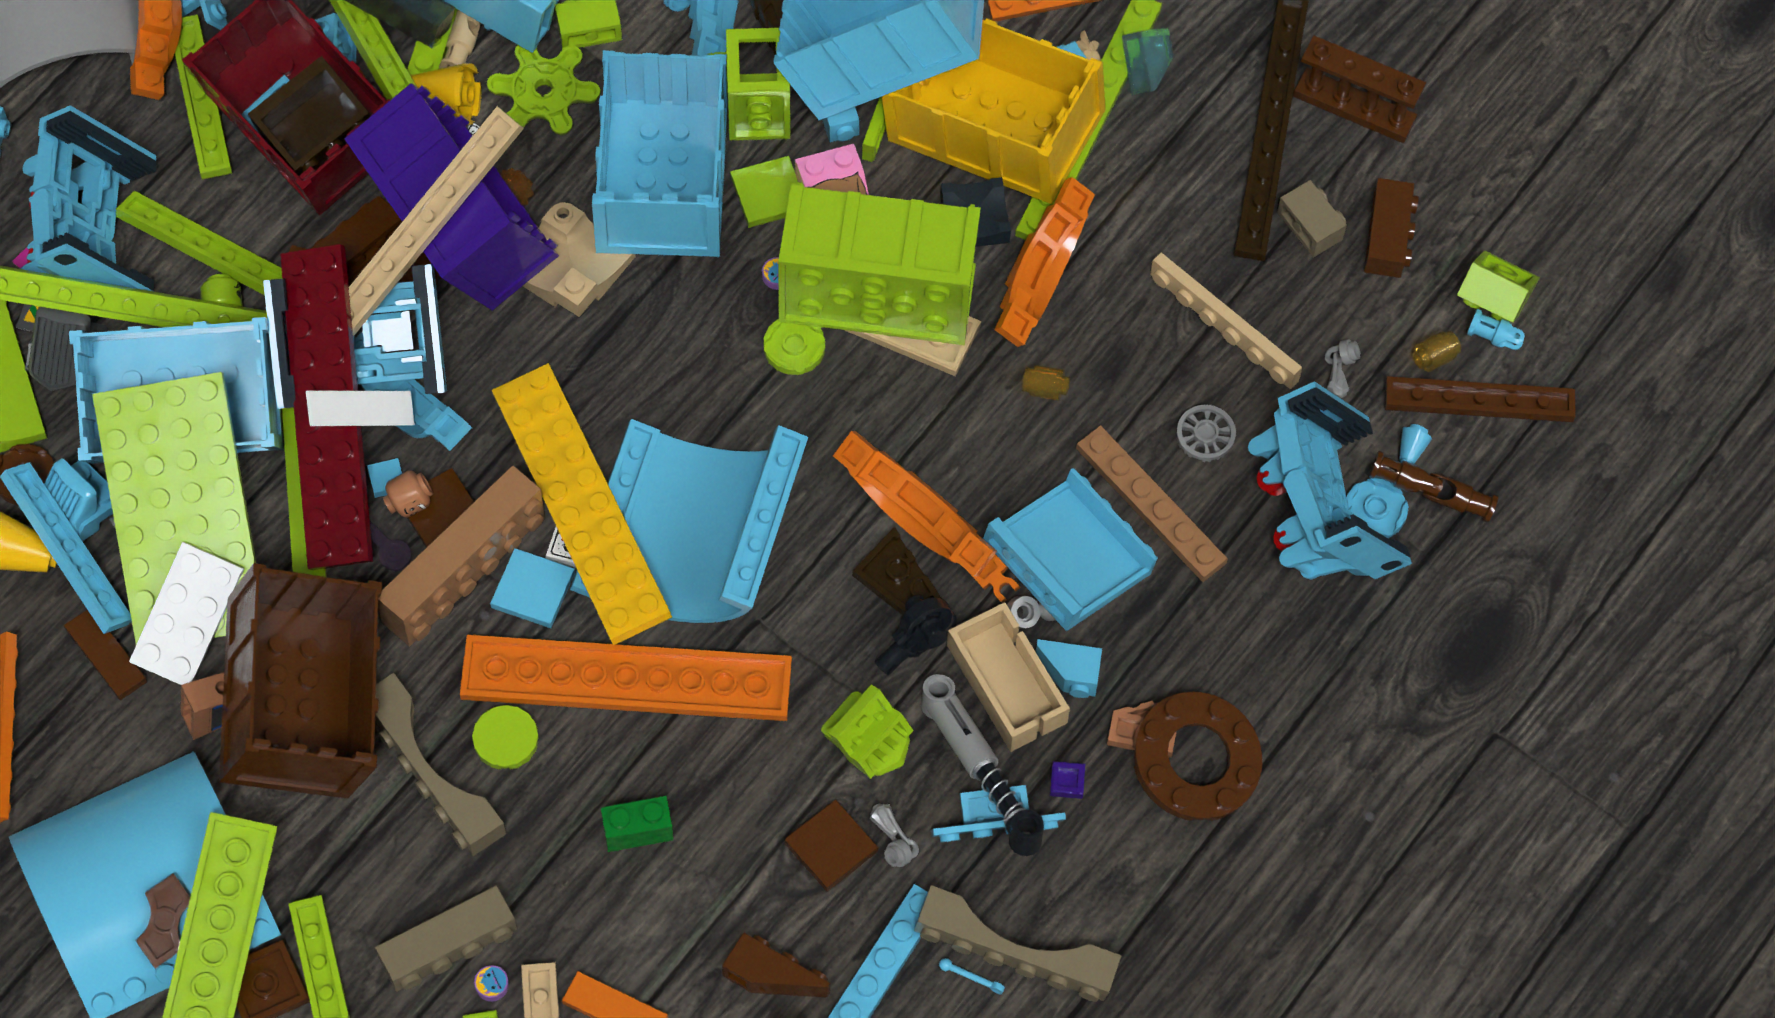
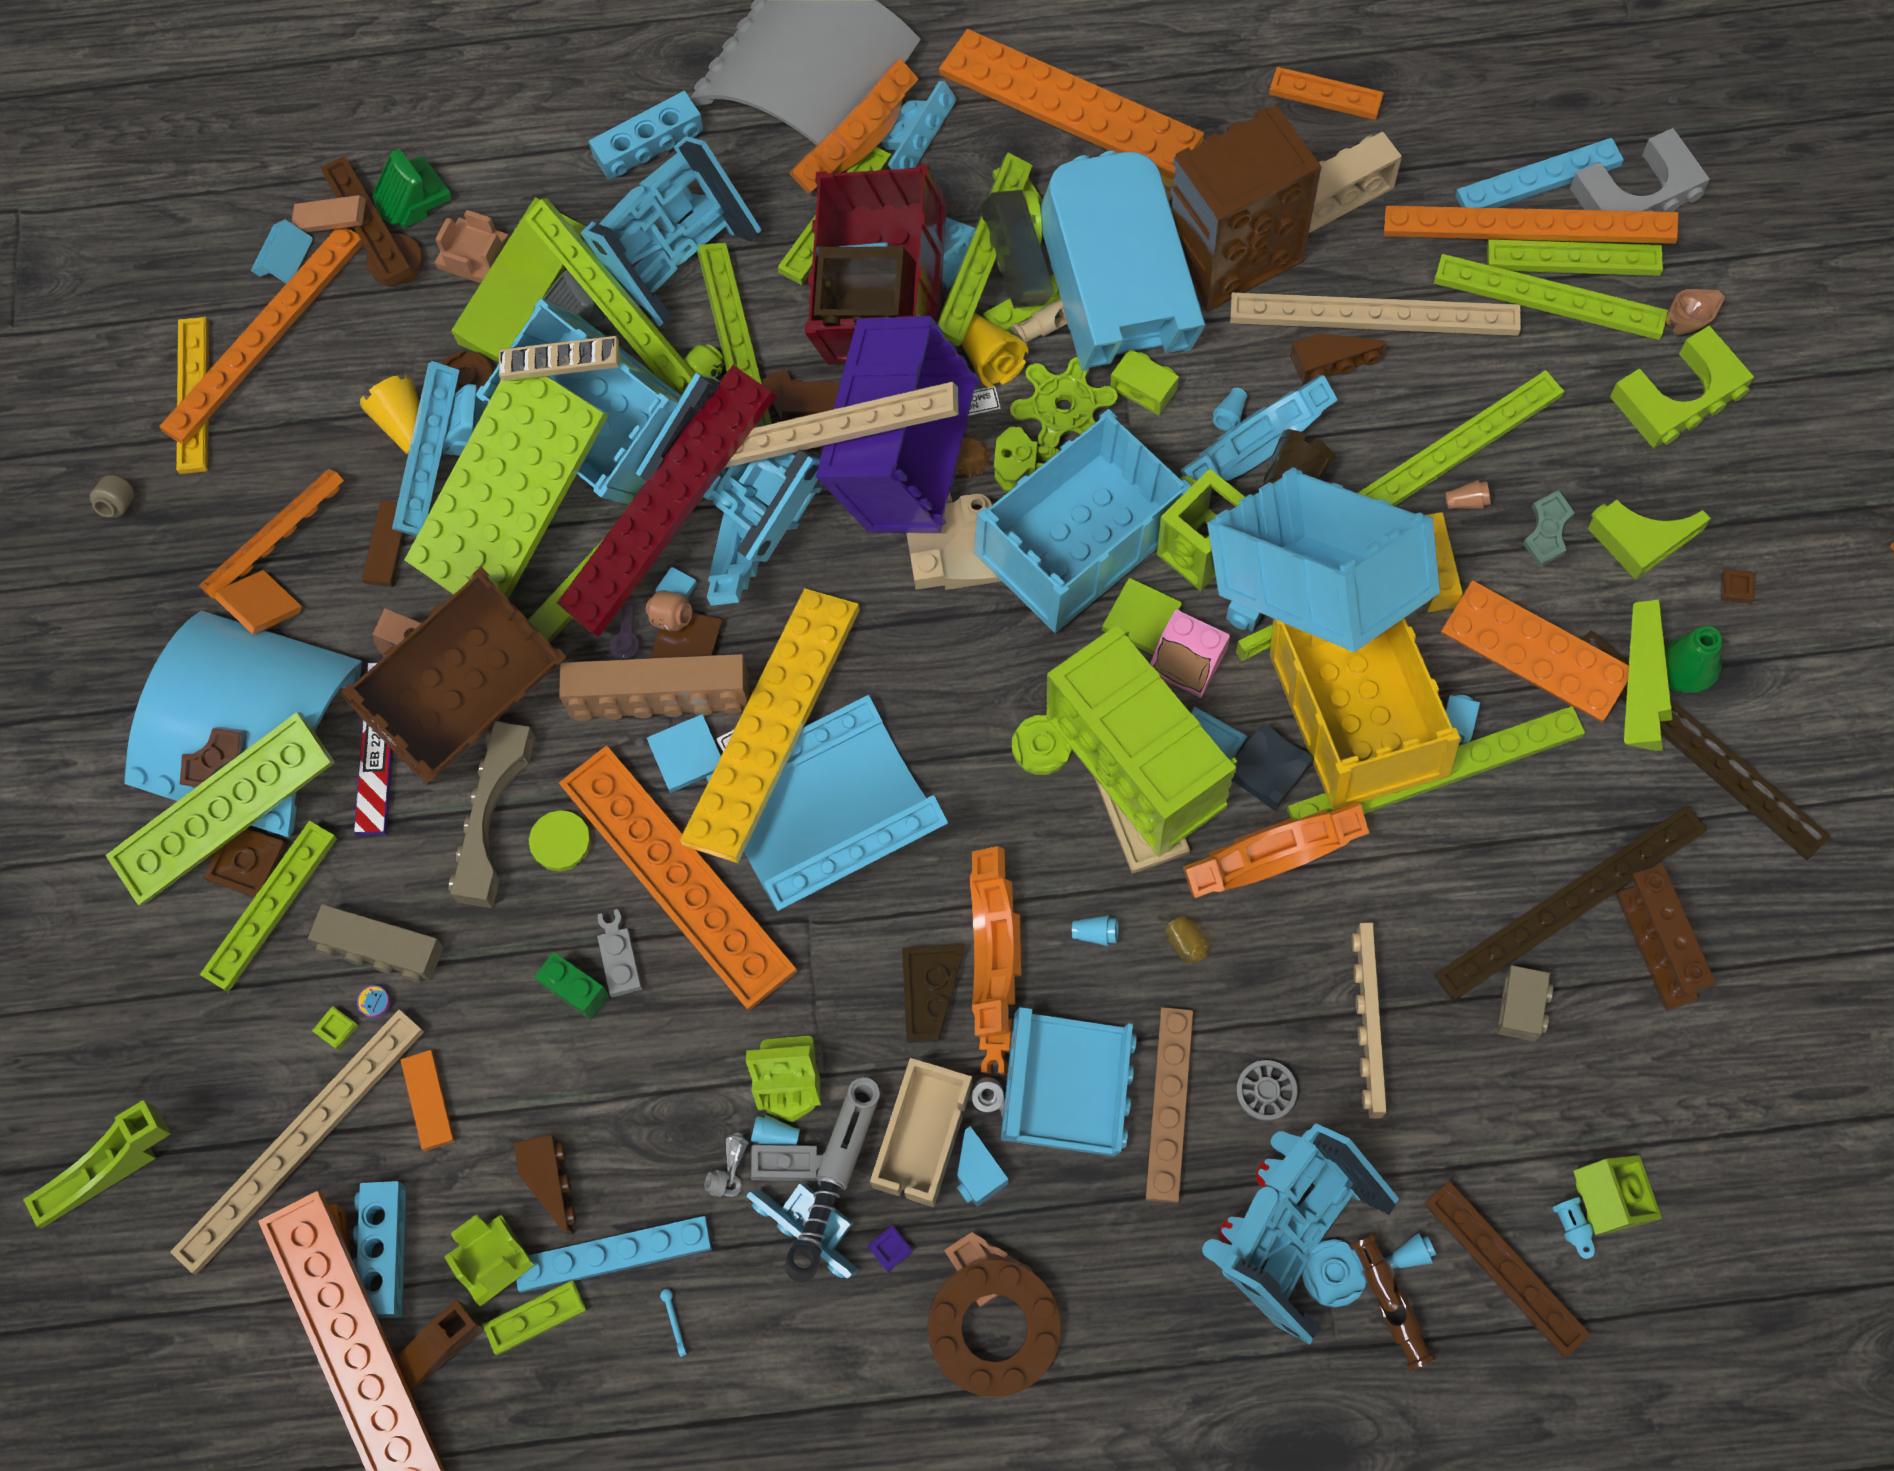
camera: 55 degrees right, 5 degrees up
white plate [129,542,244,685] -> none
white sticker [306,391,415,426] -> none
reddish brown tile [785,799,878,892] -> none
black pin [875,595,957,676] -> none
dark tan arch [914,885,1121,1001] -> none
tan plant [1076,30,1101,61] -> none
clear light blue slope [1122,28,1173,96] -> none
light grey piece [1325,339,1360,398] -> none
reddish brown brick [1364,178,1419,278] -> none
clear yellow brick [1413,331,1461,372] -> none
none -> orange tile [215,570,302,635]
none -> tile [354,662,393,836]
none -> tile [499,336,619,381]
none -> light grey plate [597,909,642,997]
none -> medium azure cone [751,1114,800,1146]
none -> light grey plate [751,1145,825,1181]
none -> lime hinge [994,427,1060,492]
none -> medium azure cone [1072,915,1119,946]

